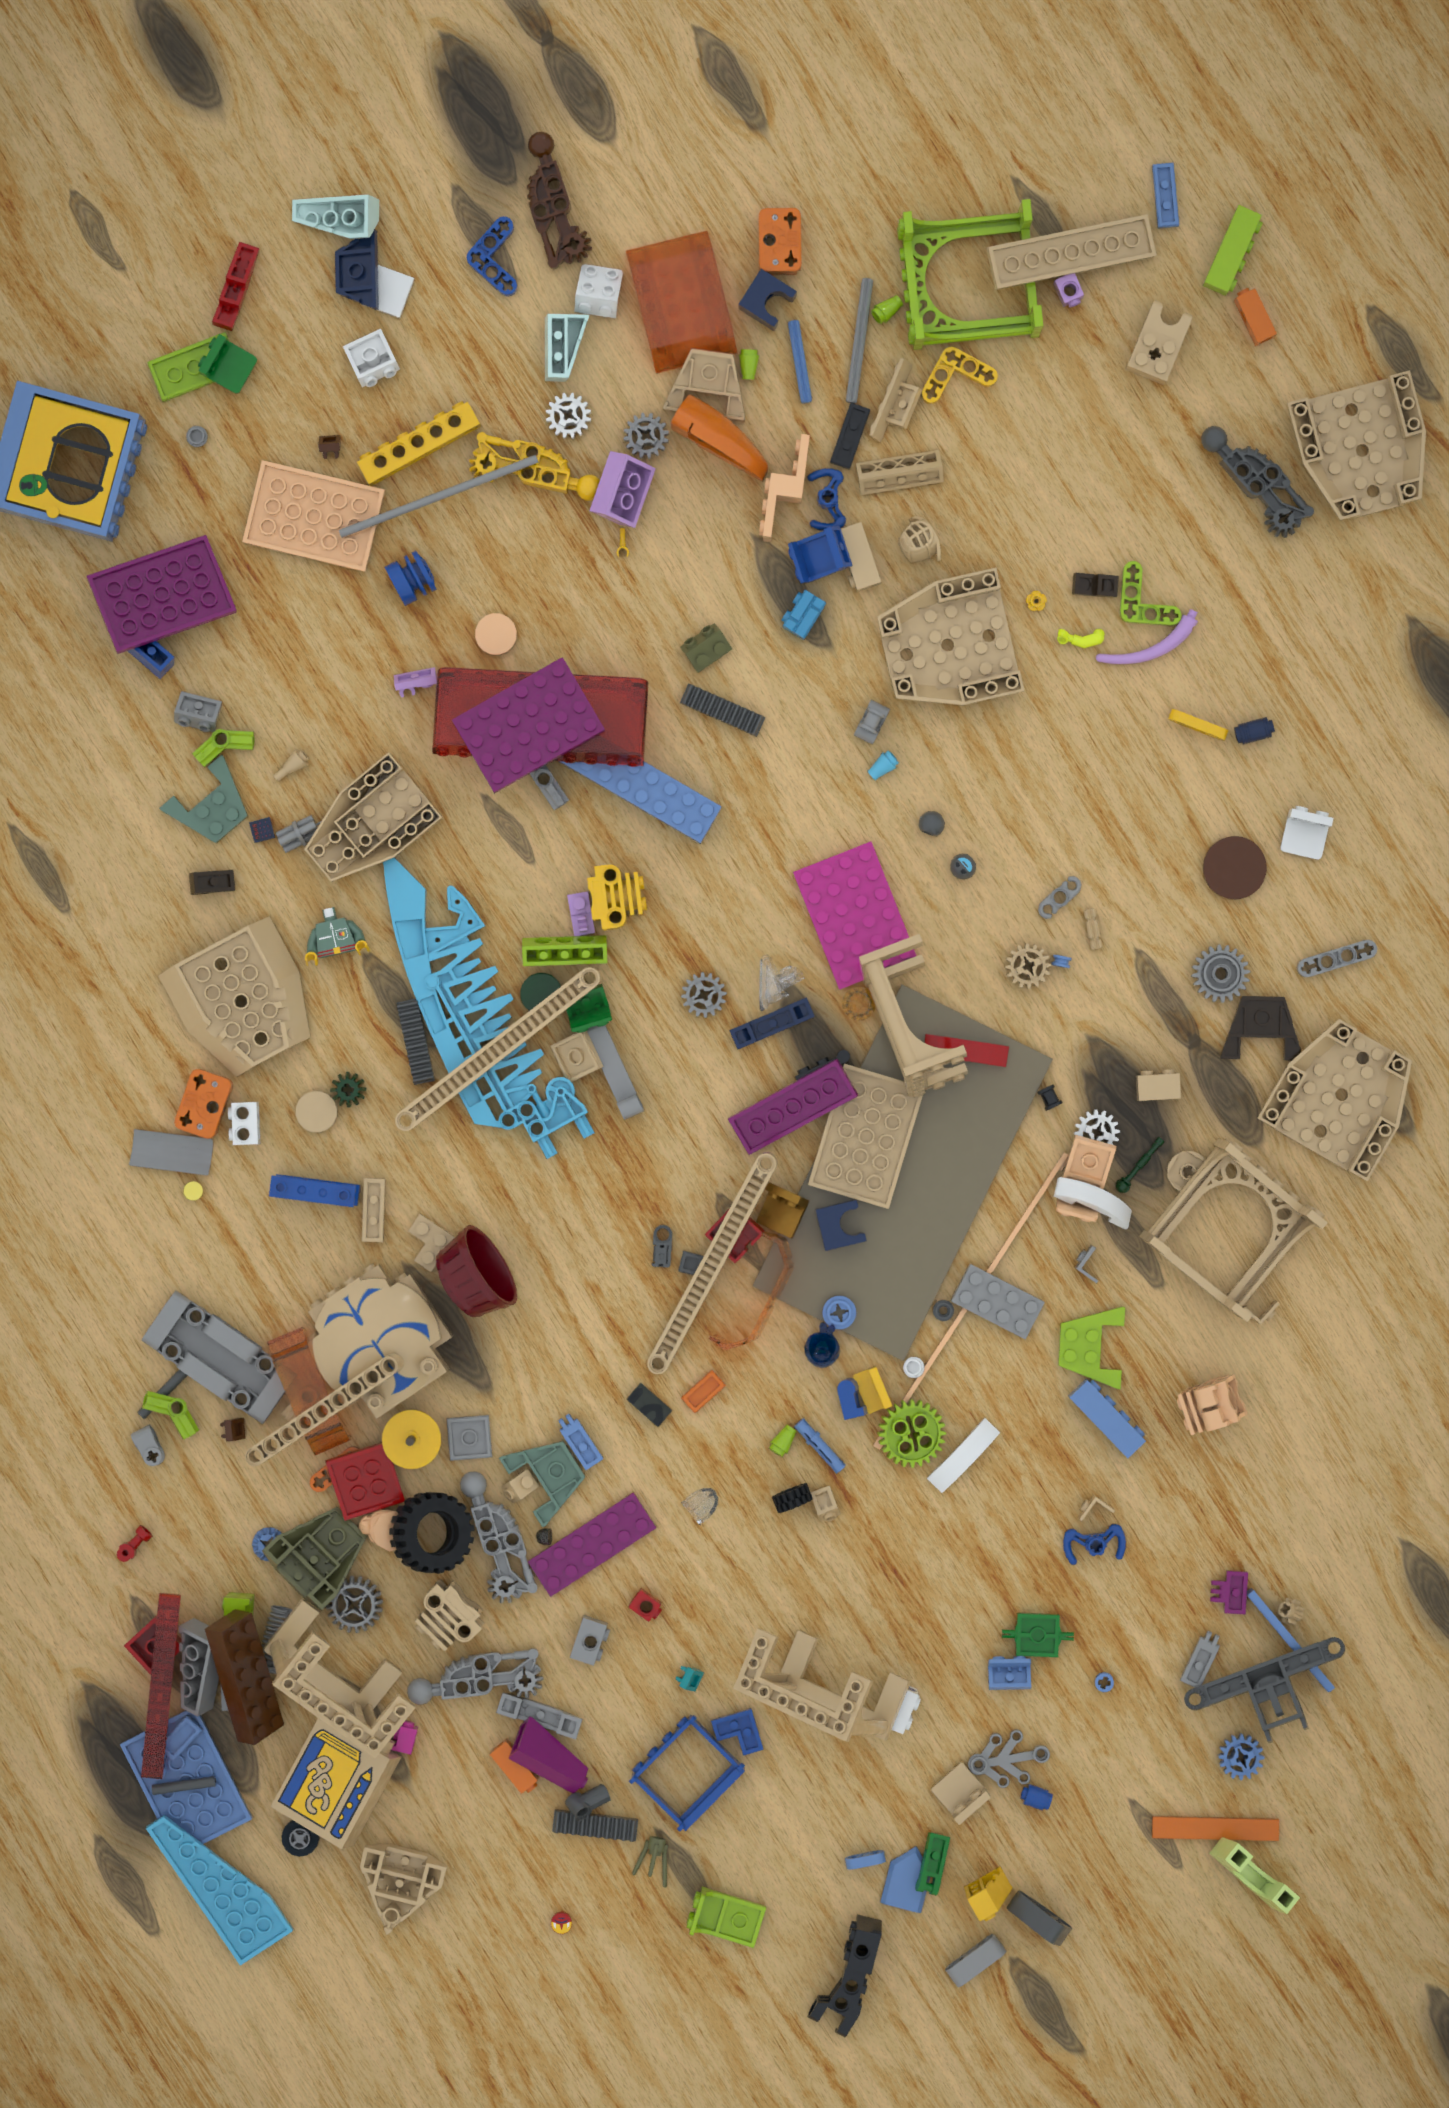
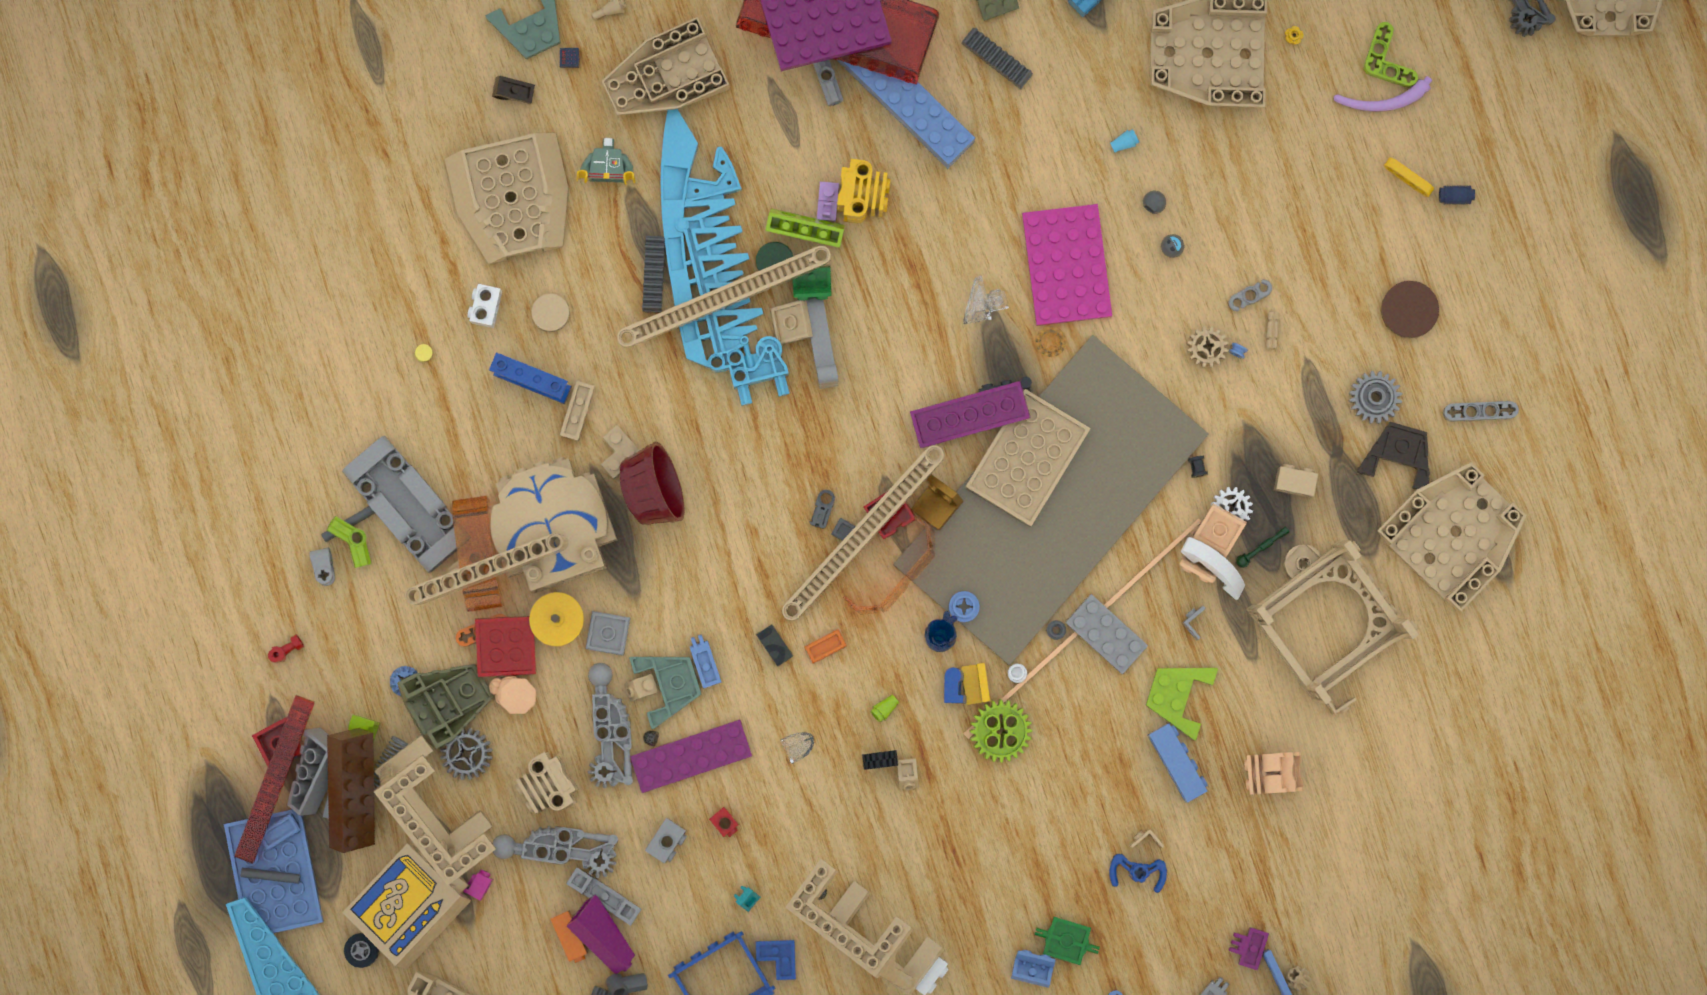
camera: 10 degrees right, 5 degrees down
light grey sticker [129,1129,213,1175] -> none
orange axle [174,1069,233,1139] -> none
reddish brown tile [220,1418,246,1441] -> none
light grey piece [276,815,321,853] -> none
dark green gear [330,1072,367,1108] -> none
black tyre [389,1492,474,1574] -> none
light grey gear [681,972,727,1018] -> none
dark blue slope [729,997,815,1050] -> none
medium blue pin [794,1418,846,1474] -> none
dark blue piece [815,1199,867,1251] -> none
light grey piece [854,700,890,745] -> none
tan arch [859,934,968,1098] -> none
red slope [924,1034,1009,1067] -> none
white slope [927,1418,1000,1493] -> none
neon yellow arm [1057,629,1105,648] -> none
dark brown slope [1072,573,1119,597] -> none
white bracket [1280,806,1333,860] -> none

